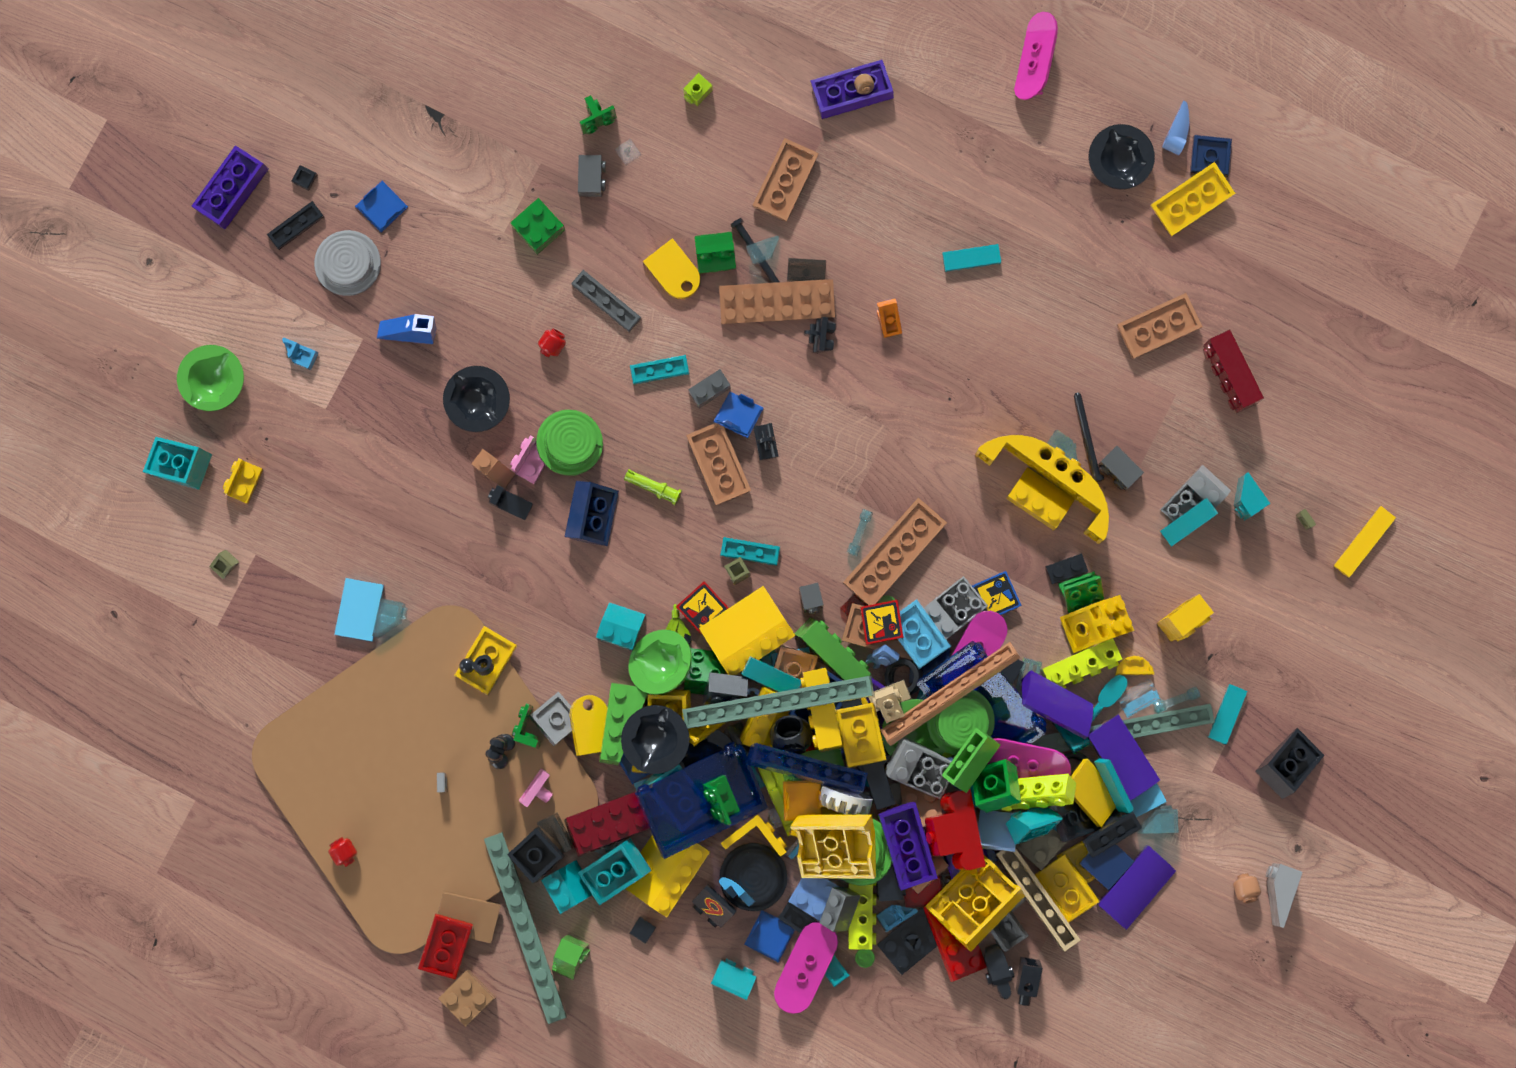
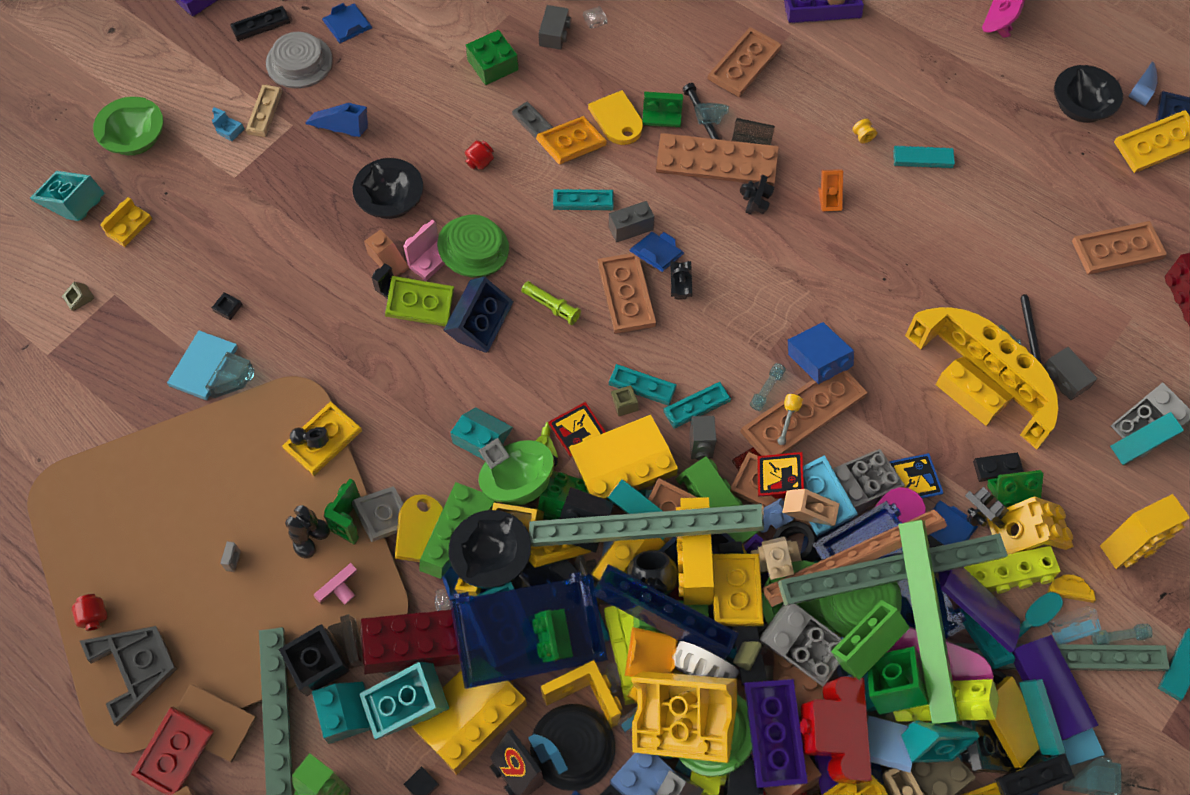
camera: 10 degrees right, 20 degrees down
none -> dark grey wing [80,626,177,726]
none -> black tile [211,292,243,320]
none -> tan tile [246,85,282,137]
none -> lime tile [385,276,454,327]
none -> clear tile [435,589,451,611]
none -> light grey tile [478,438,510,469]
none -> light orange tile [536,116,607,165]
none -> teal tile [663,382,731,429]
none -> olive slope [733,642,762,671]
none -> hinge [777,394,803,445]
none -> sand green plate [778,533,1008,606]
none -> light nougat slope [782,489,839,526]
none -> blue brick [788,322,854,384]
none -> yellow wheel [852,119,877,144]
none -> tile [898,520,959,724]
none -> blue piece [930,500,978,545]
none -> black hips [965,487,1009,528]

